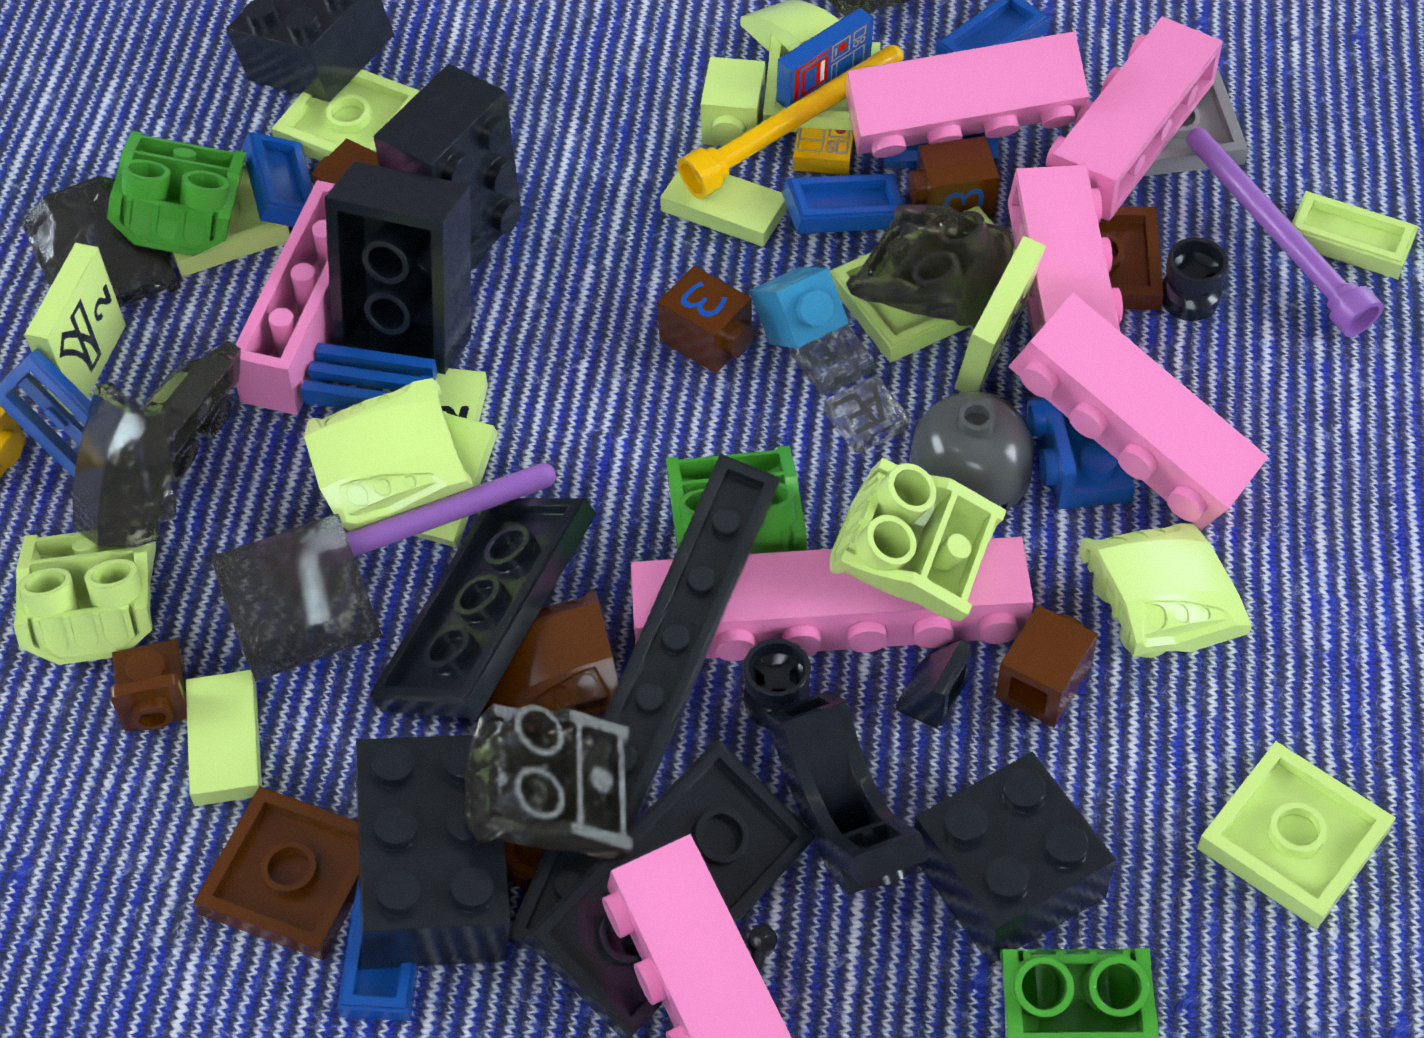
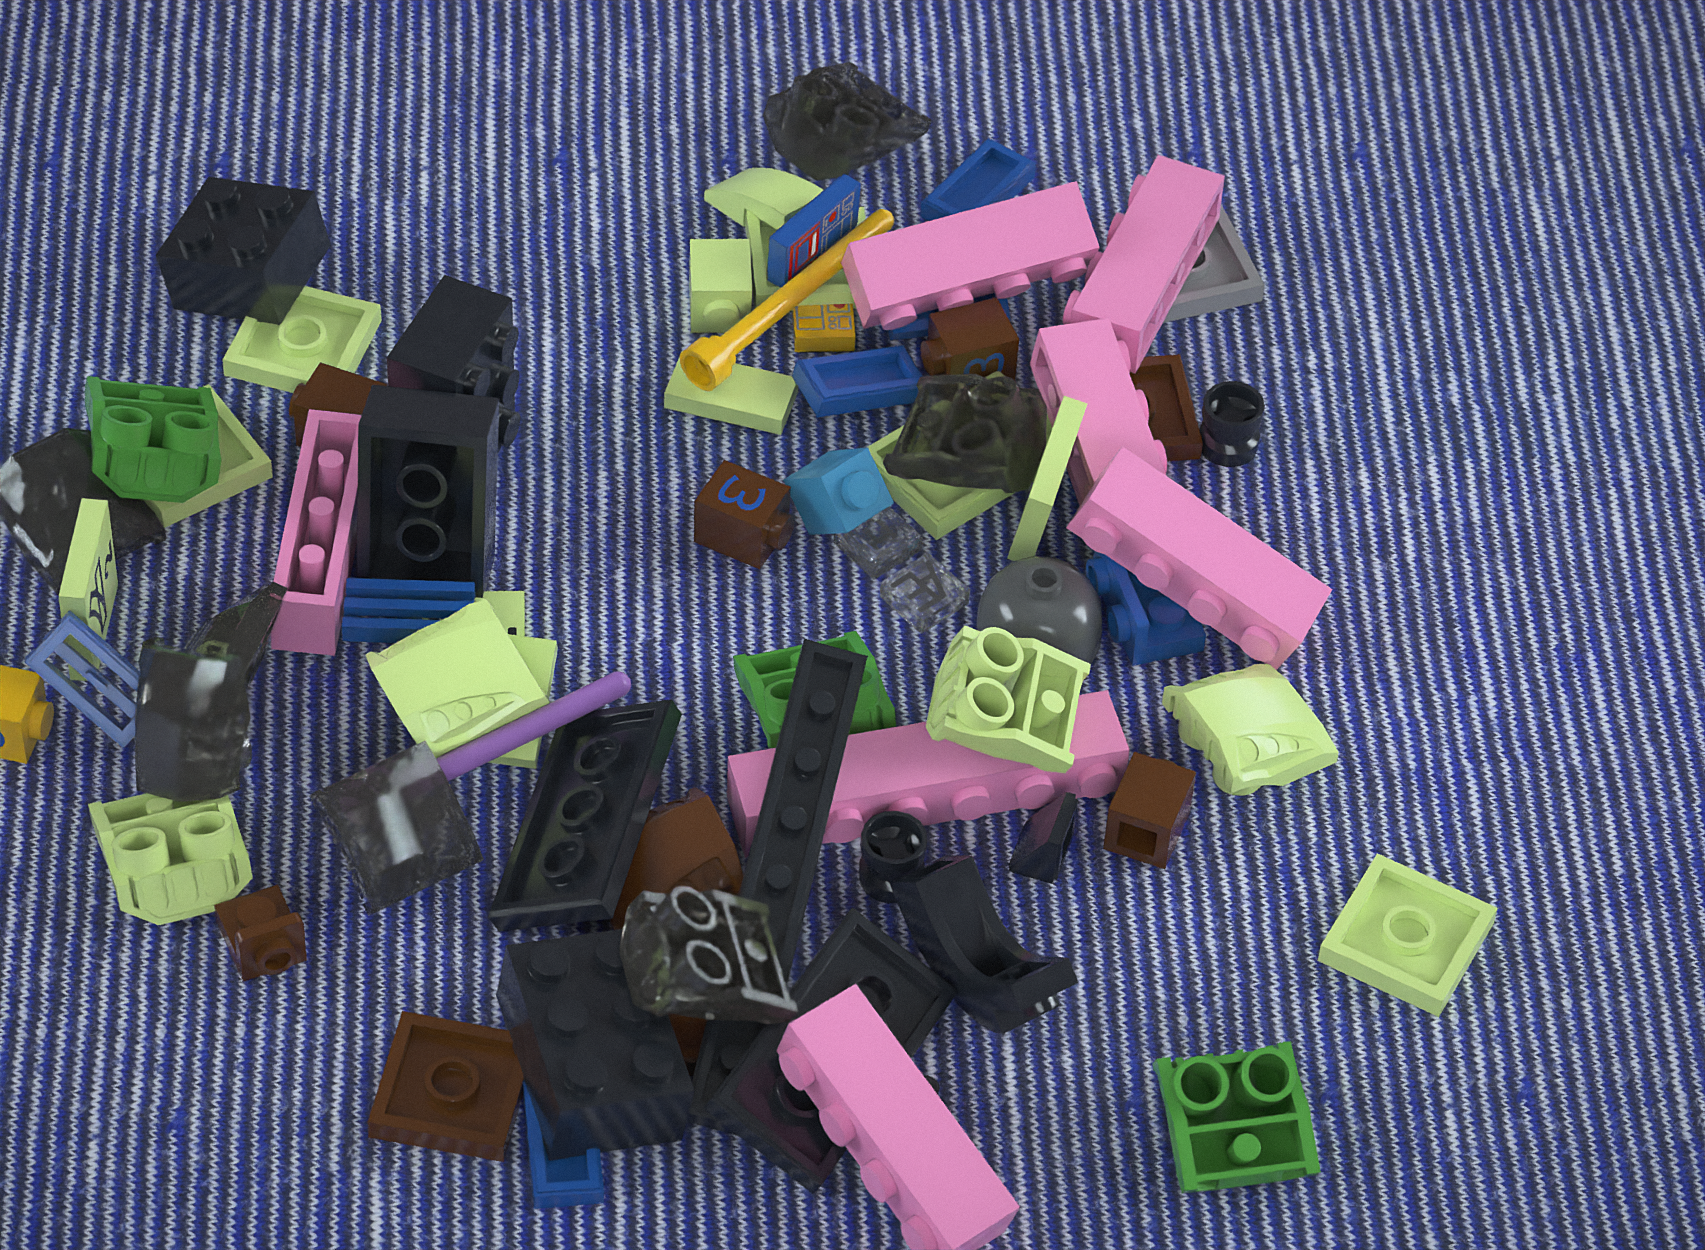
camera: 15 degrees left, 5 degrees down
yellowish green tile [186,670,262,806] -> none
blue tile [242,132,313,227] -> none
black brick [914,751,1116,965] -> none
medium lavender piece [1186,128,1384,337] -> none
yellowish green tile [1292,191,1419,280] -> none

